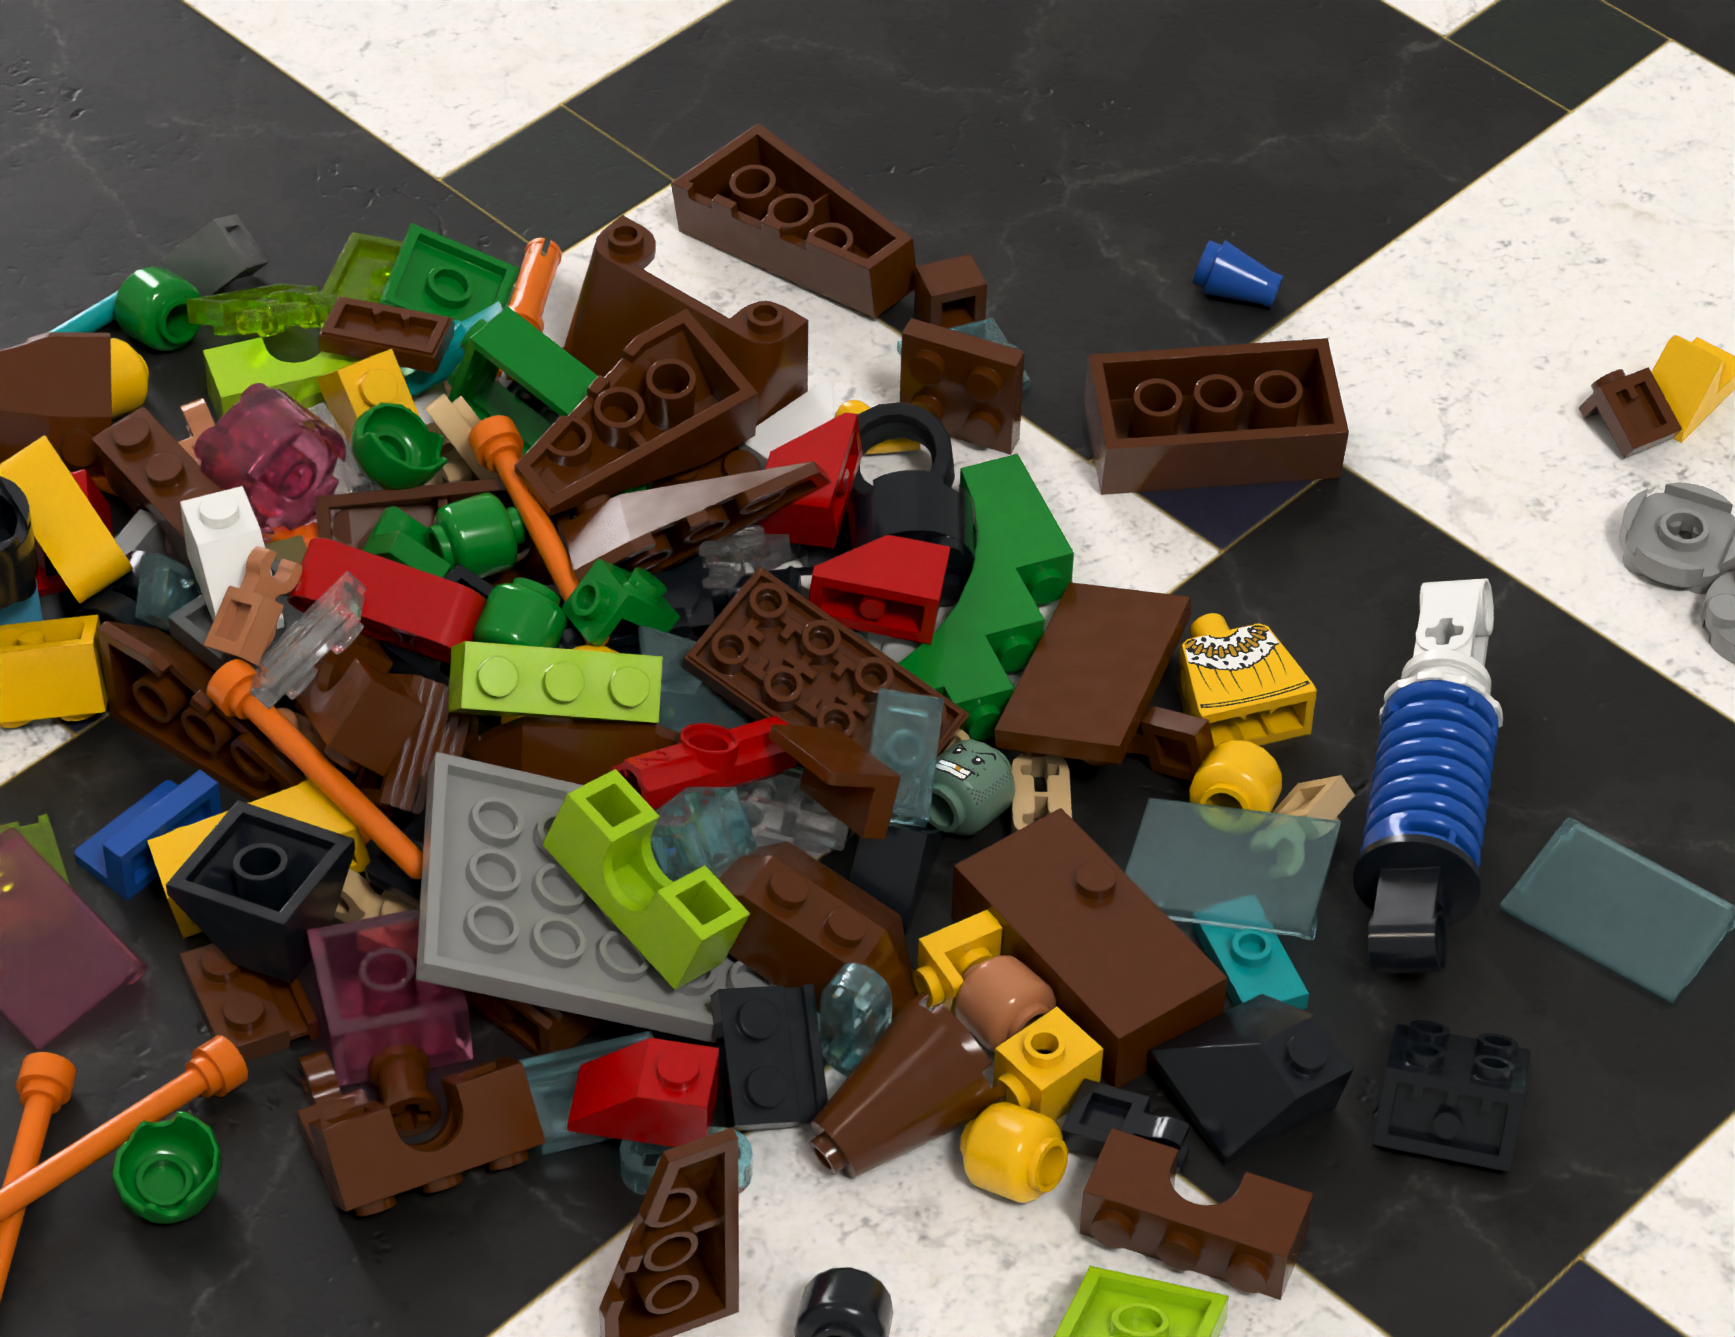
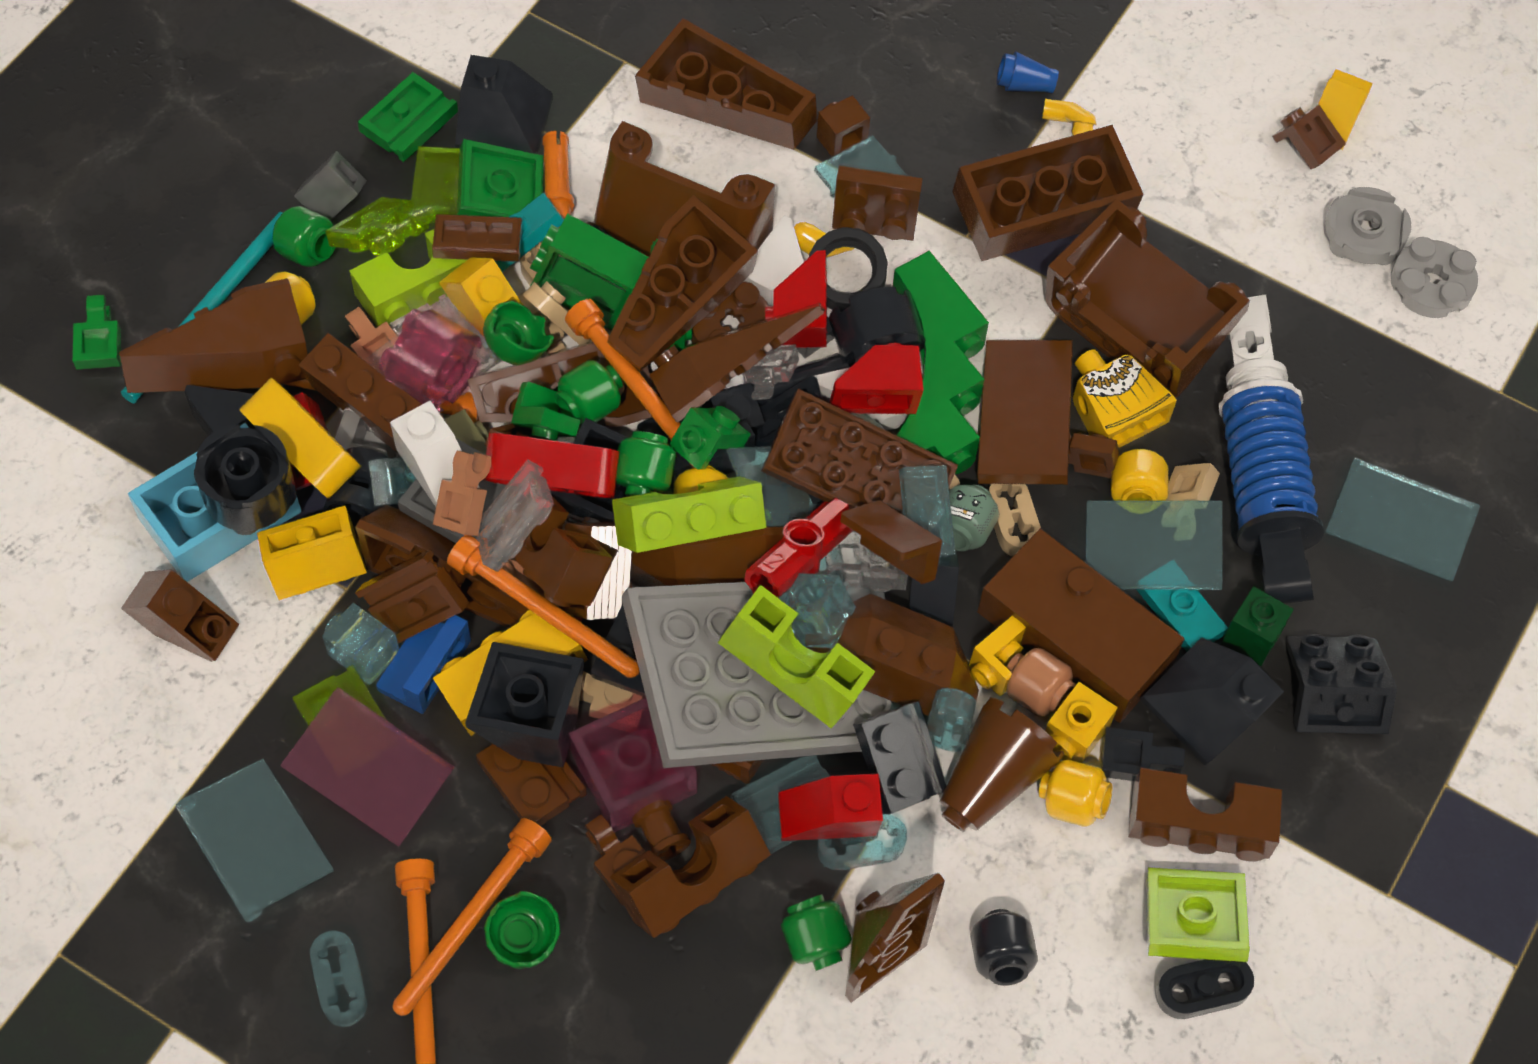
camera: 15 degrees left, 15 degrees up
none -> clear light blue brick [322,603,399,686]
none -> reddish brown plate [355,549,469,645]
none -> green plate [358,72,458,162]
none -> black slope [455,55,553,154]
none -> green head [781,894,852,971]
none -> yellow arm [1042,99,1097,135]
none -> reddish brown windscreen [1045,199,1250,398]
none -> dark green brick [1221,586,1294,666]

